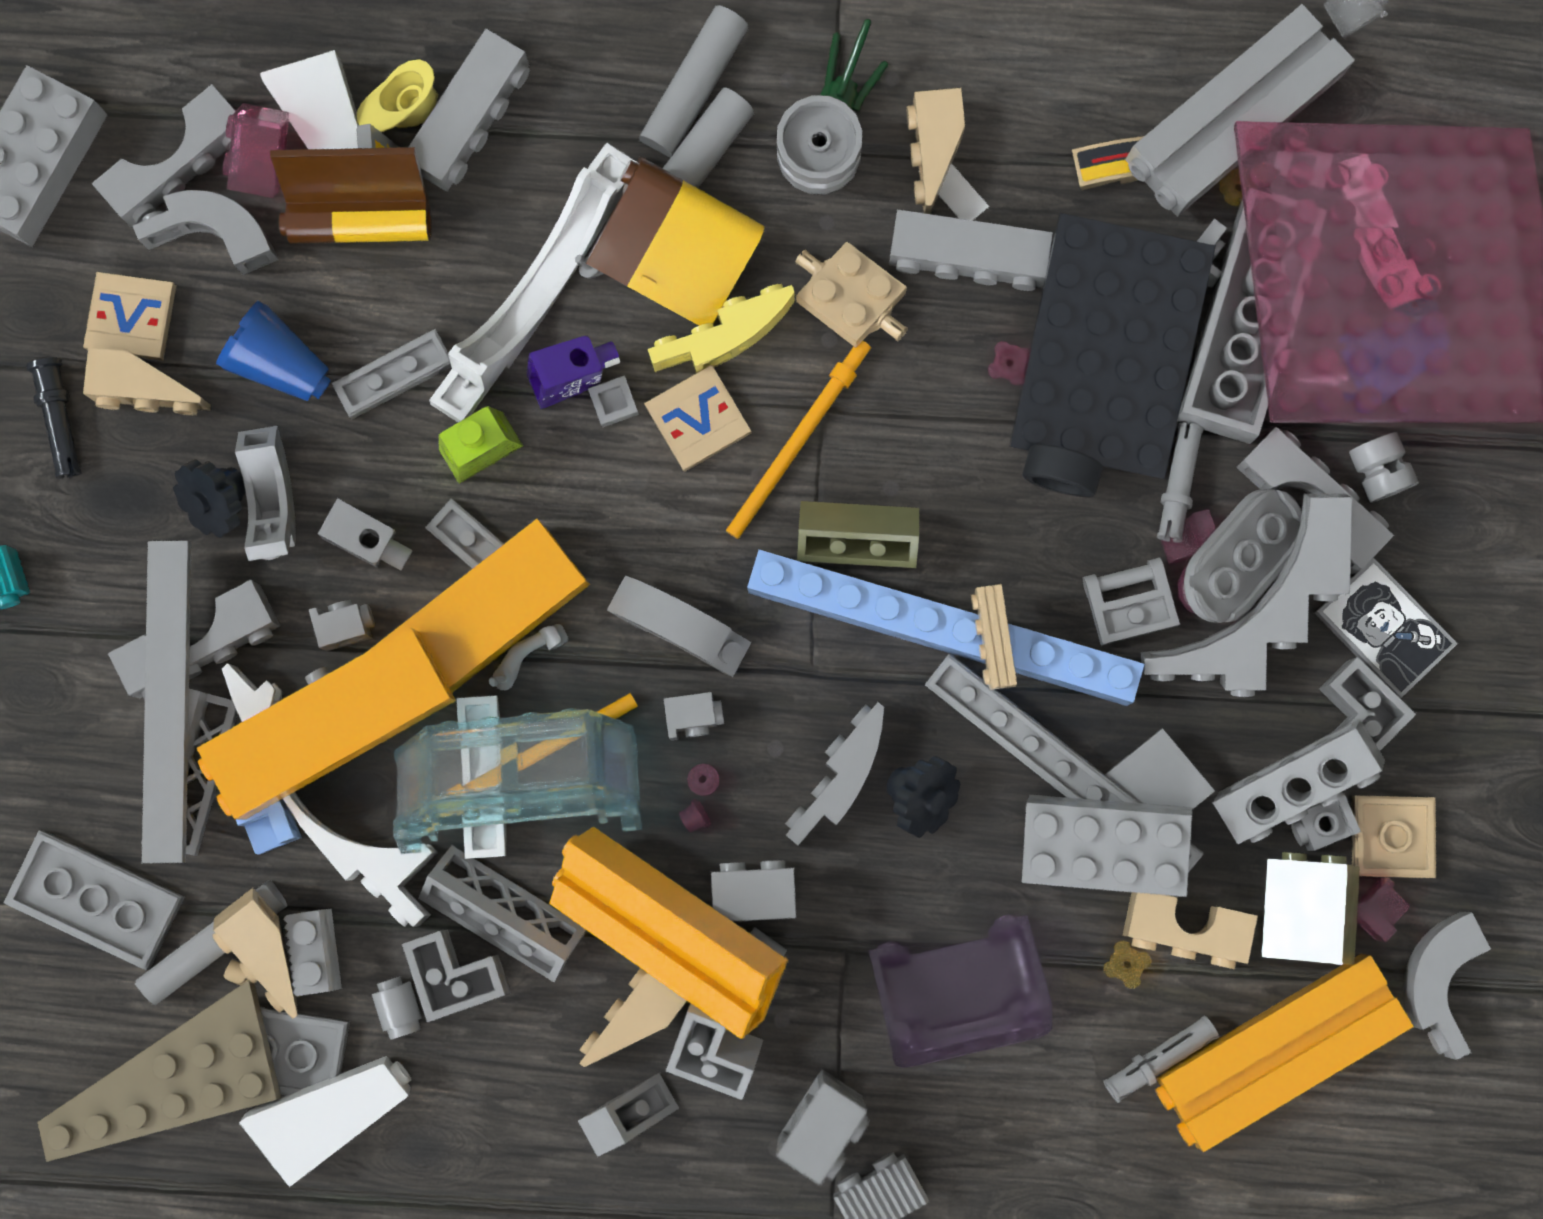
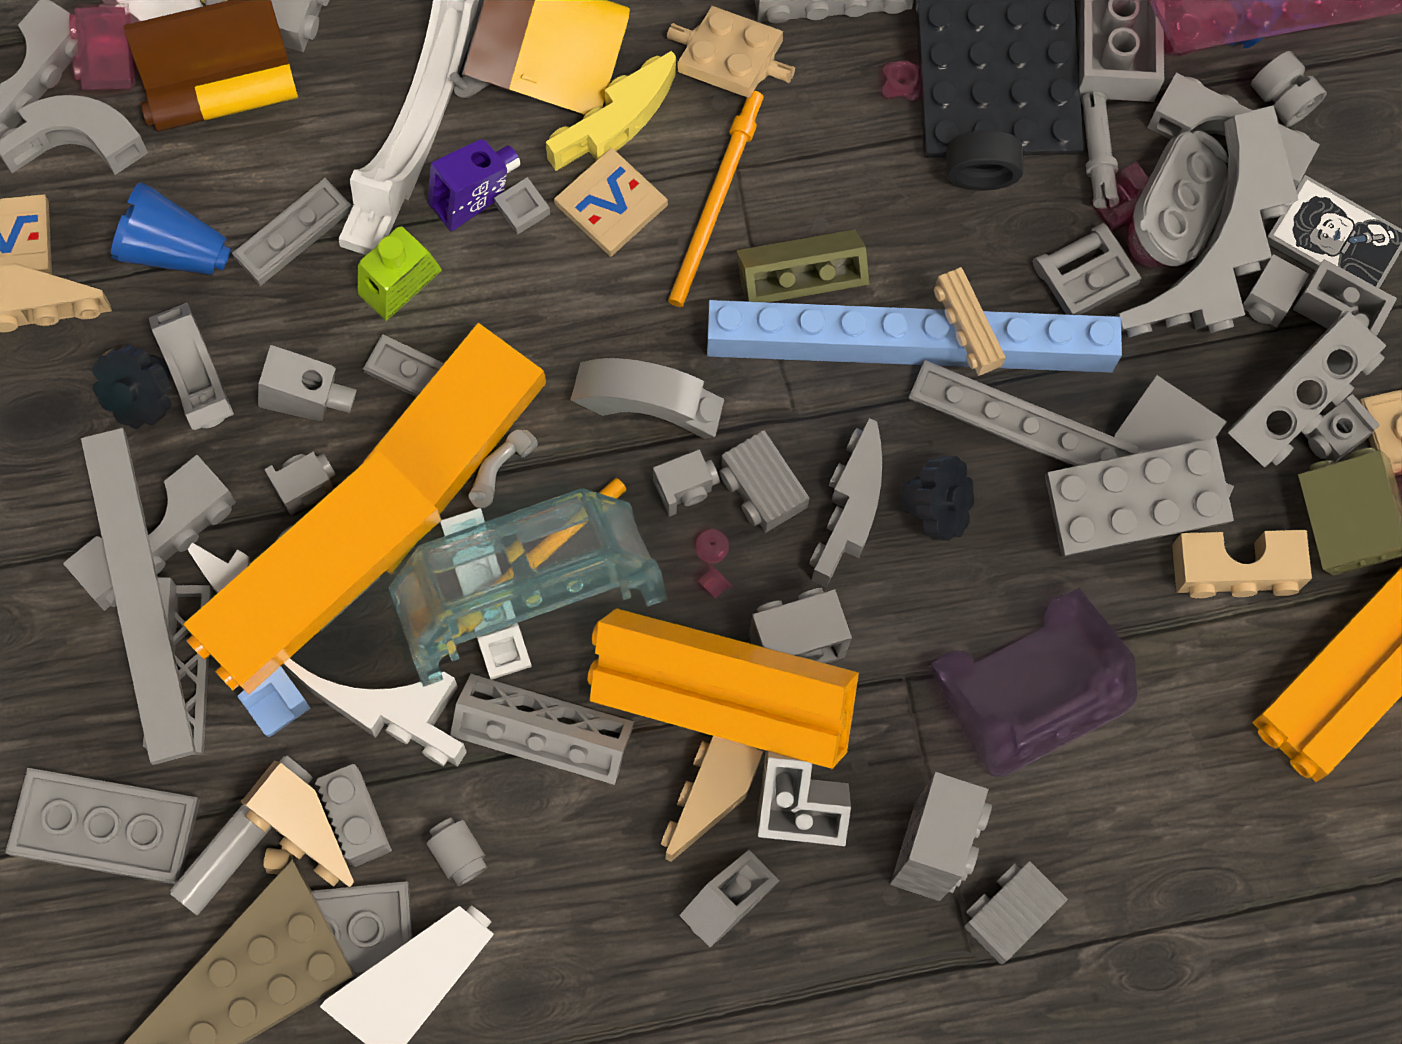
camera: 25 degrees left, 10 degrees down
light grey brick [402,930,511,1022] -> none
clear yellow plate [1103,941,1151,989] -> none
light grey pin [1103,1015,1219,1103] -> none
none -> light grey brick [719,430,810,533]
none -> light grey brick [1243,254,1309,328]

